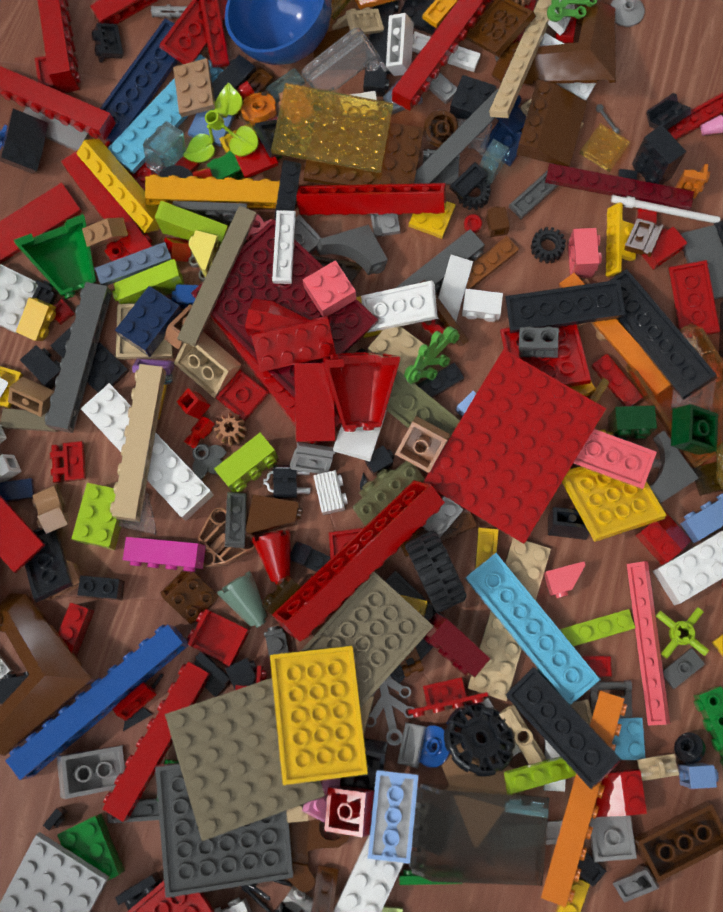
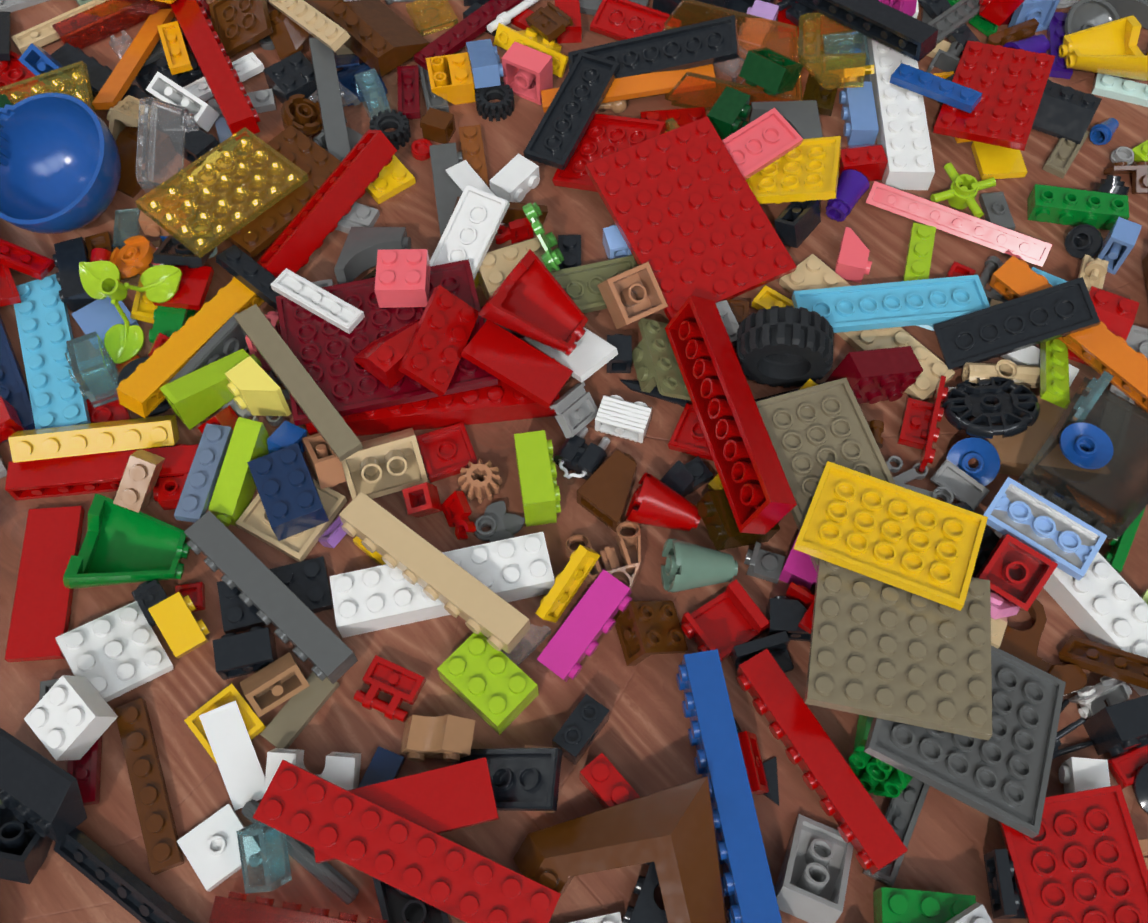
camera: 65 degrees left, 15 degrees down
medium nougat plate [173,58,216,117] -> none
dark grey tile [224,492,247,548] -> none
black tile [449,162,488,200] -> none
dark grey brick [519,326,559,358] -> none
none -> dark red plate [397,65,421,119]
none -> light orange slope [426,52,476,105]
none -> medium blue brick [466,39,504,89]
none -> yellow plate [535,545,601,623]
none -> dark purple plant [826,169,870,222]
none -> blue dish [1059,422,1114,469]

